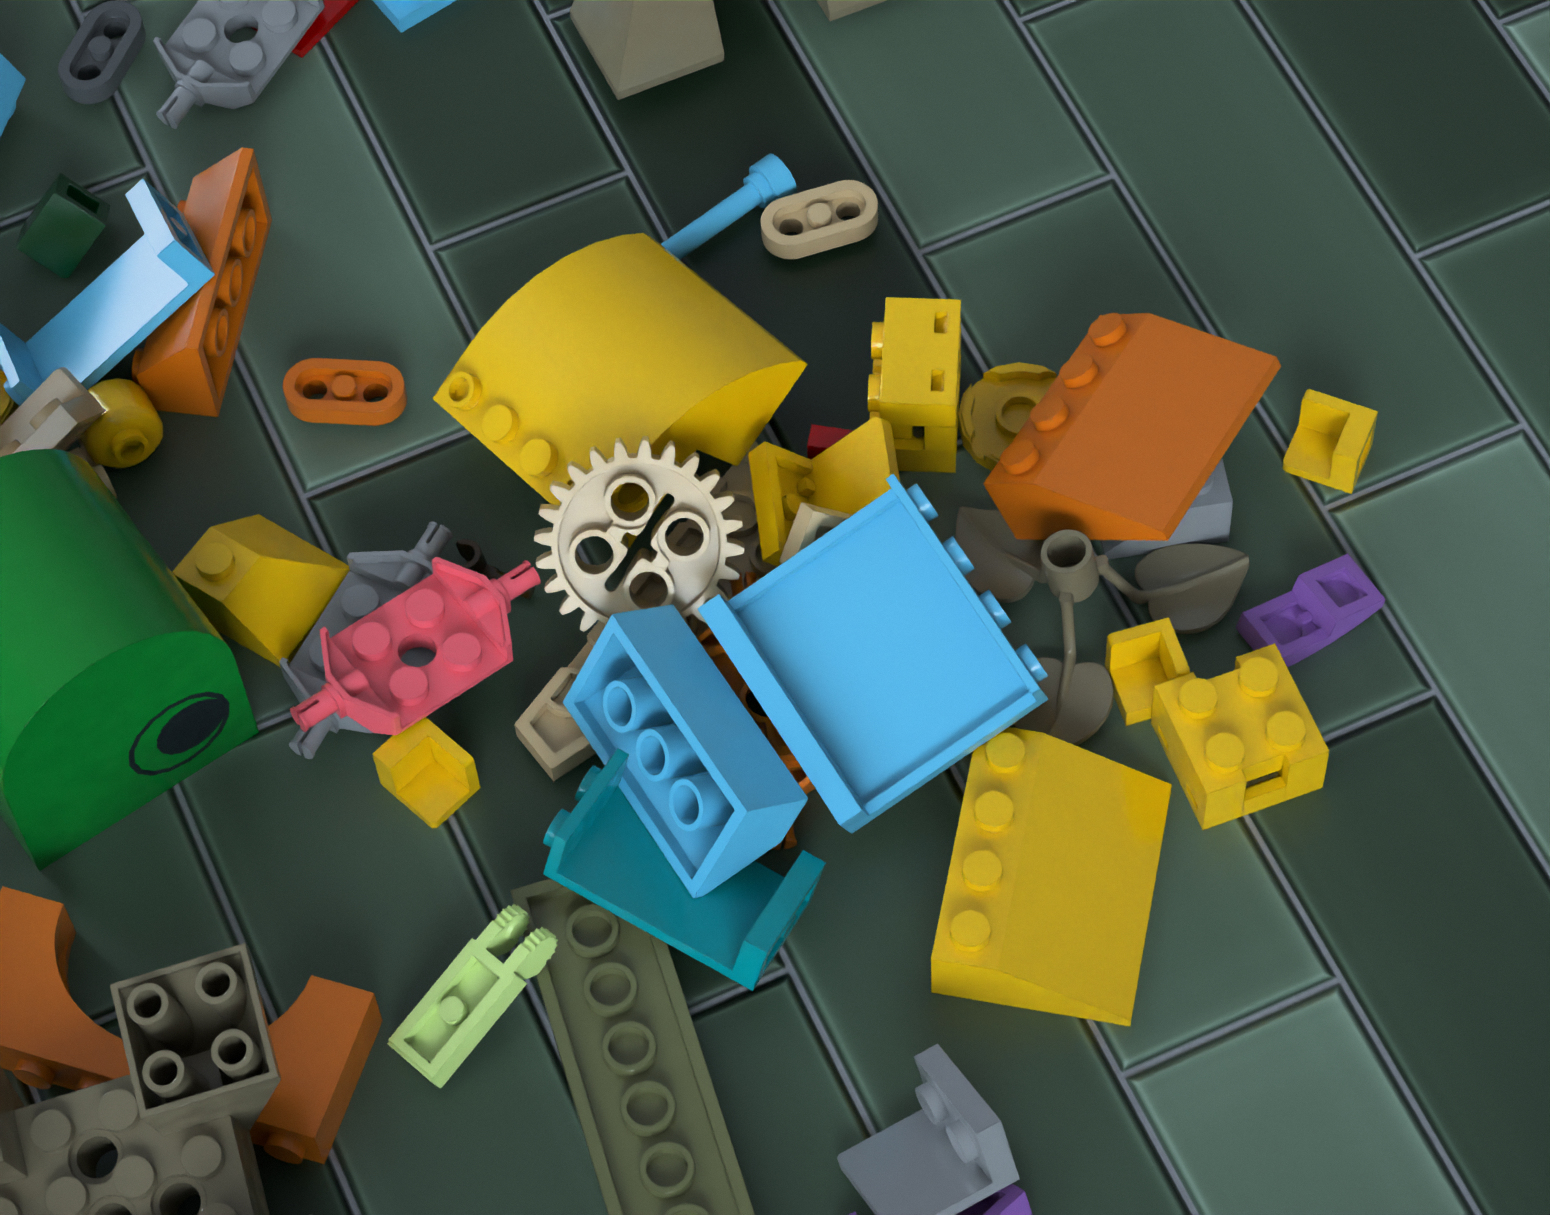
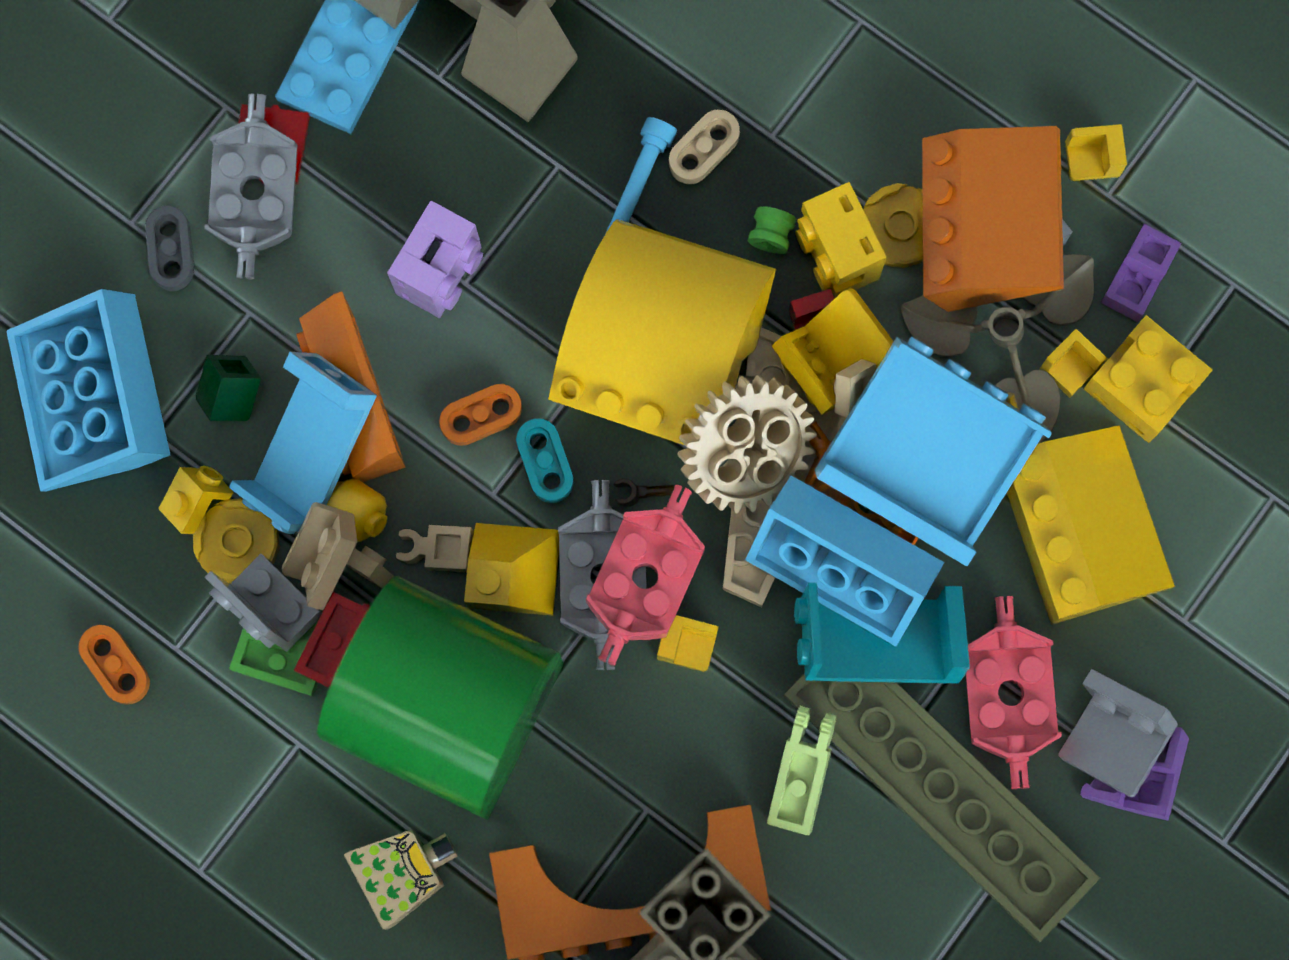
camera: 30 degrees left, 20 degrees up
none -> lavender piece [387,201,483,318]
none -> tan plate [396,525,474,572]
none -> teal plate [516,418,574,503]
none -> bright green wheel [747,207,796,254]
none -> coral plate [966,596,1062,789]

